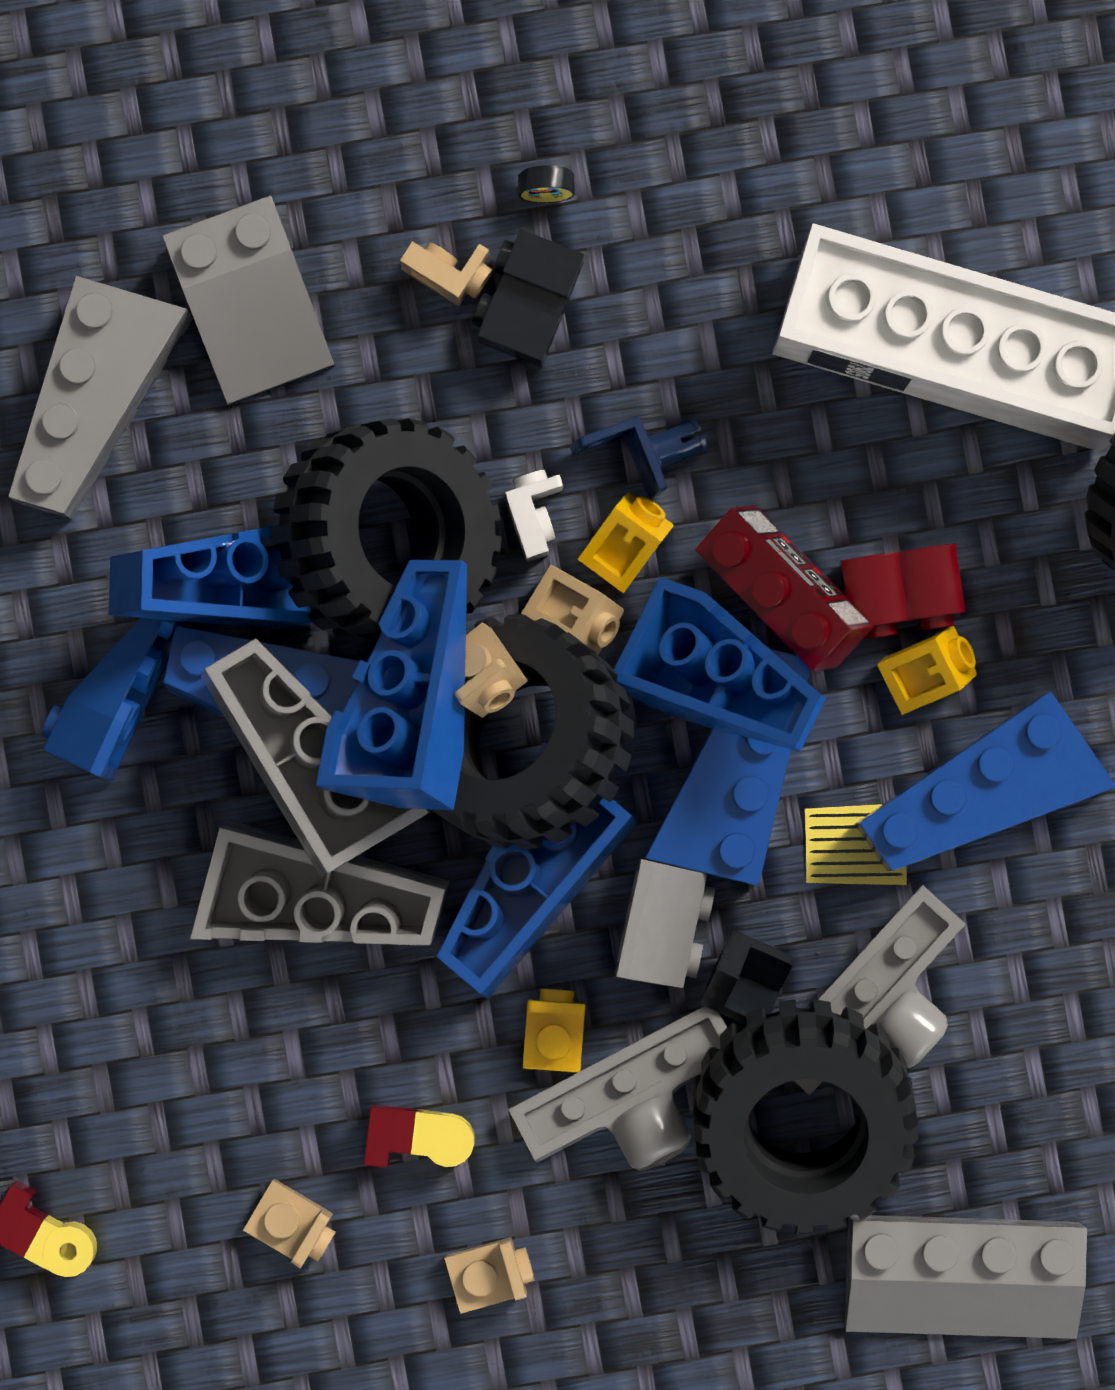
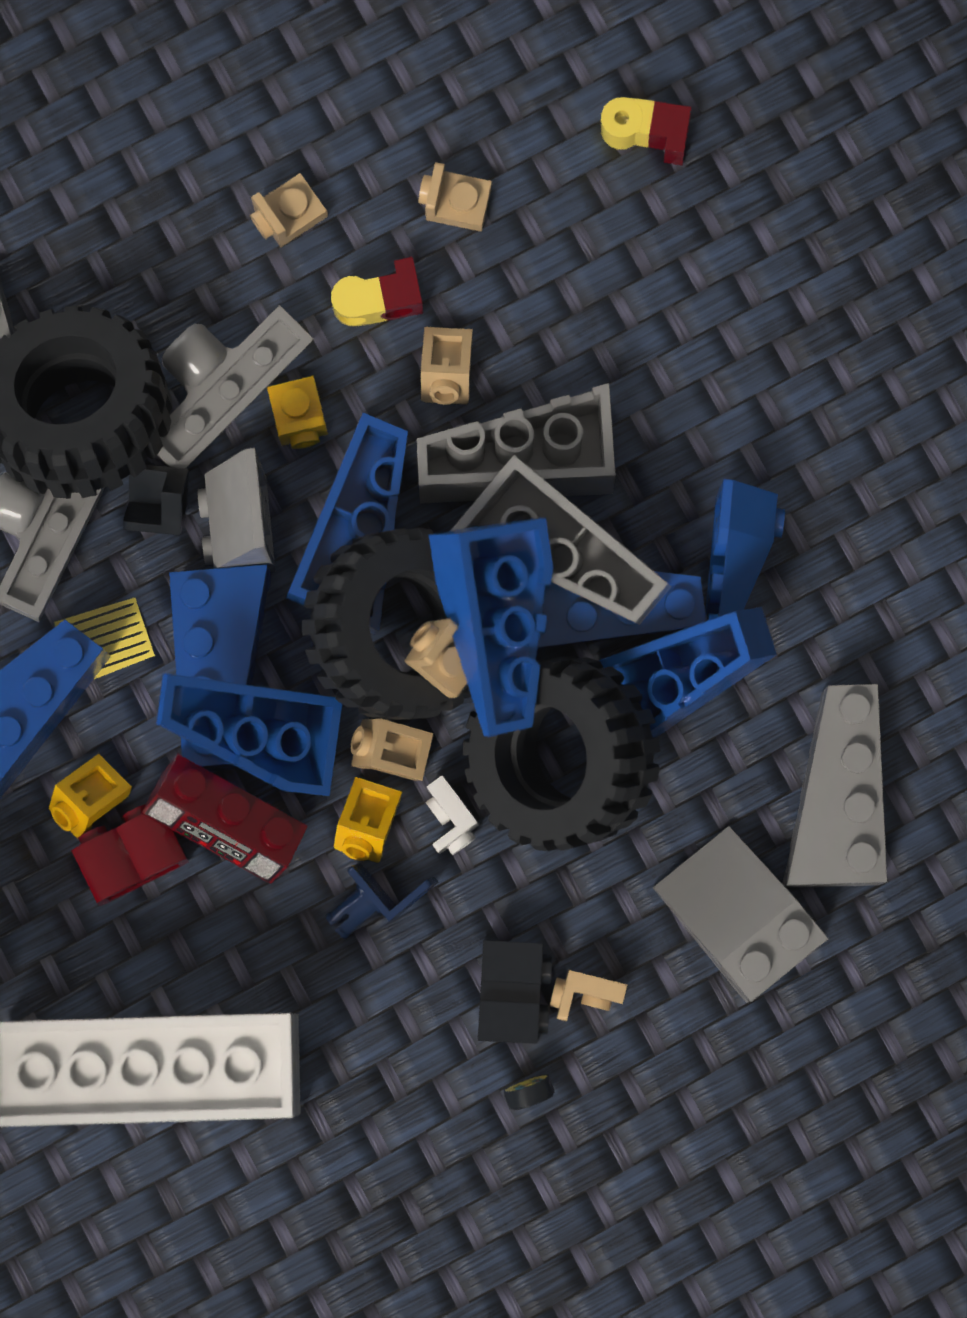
camera: 160 degrees right, 5 degrees down
none -> tan bracket [421,327,473,405]

